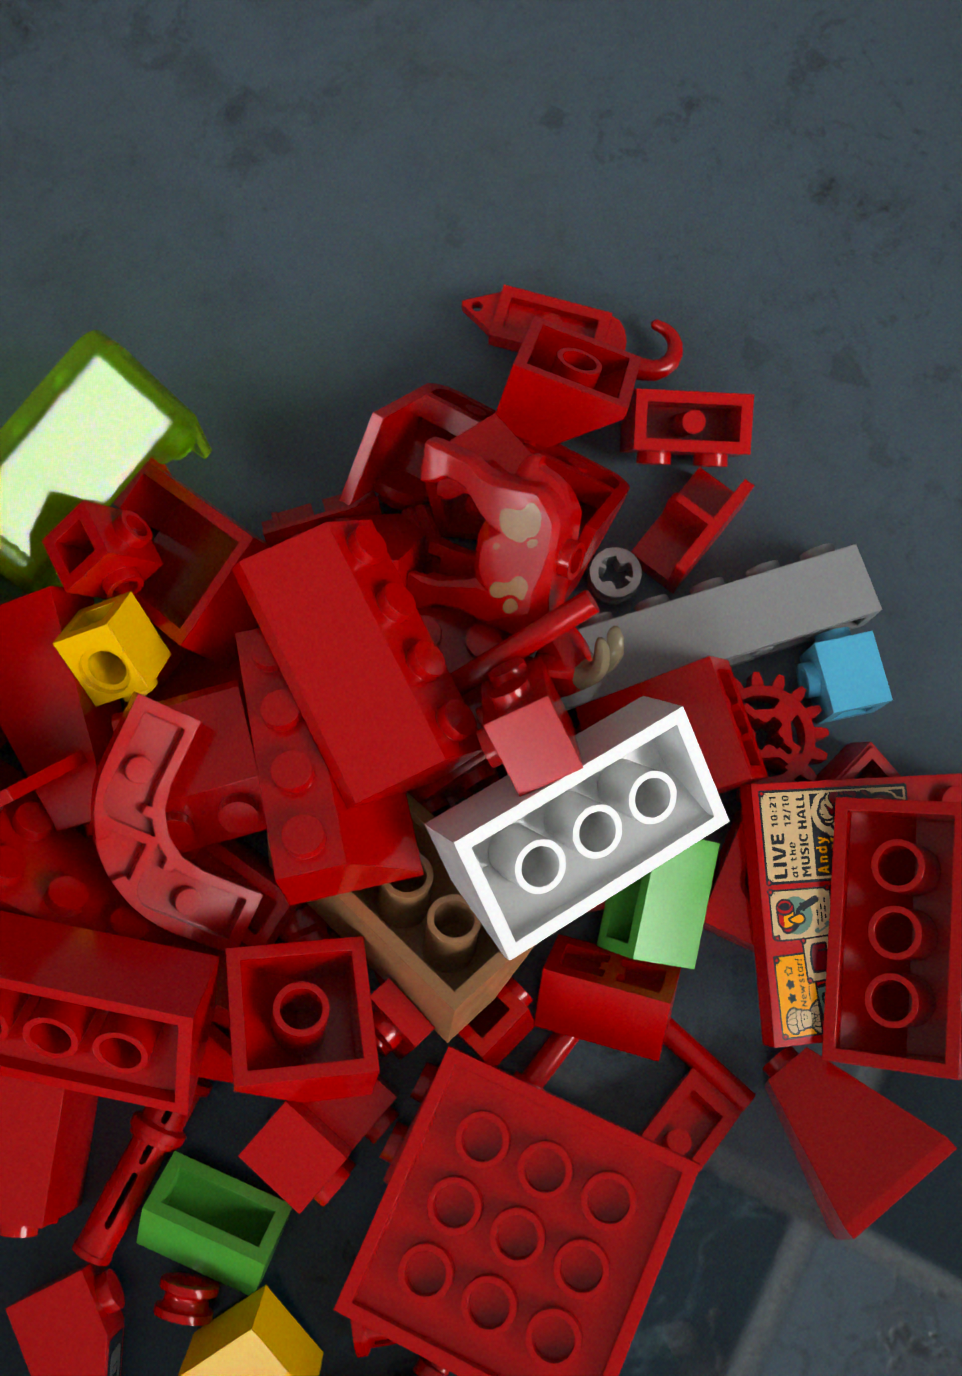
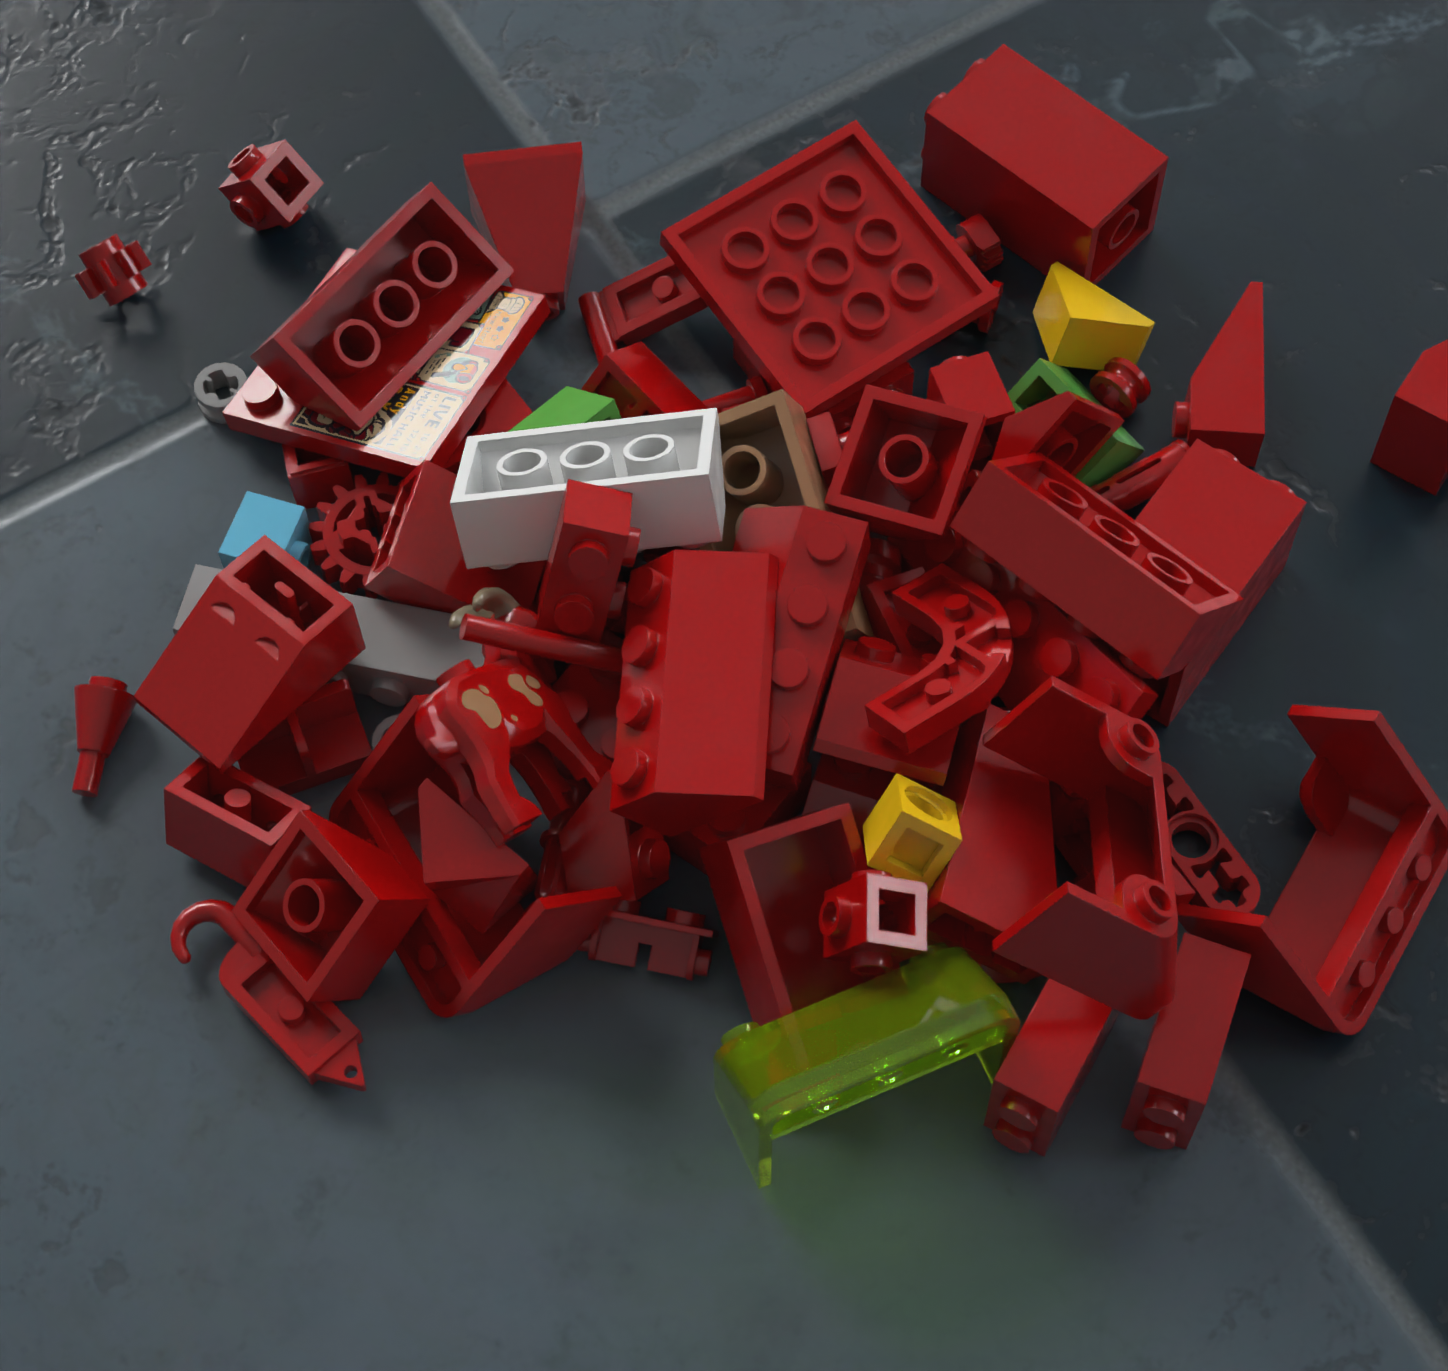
camera: 145 degrees left, 15 degrees down
none -> red cone [72,676,137,797]
none -> red slope [133,535,366,774]
none -> red slope [992,391,1125,477]

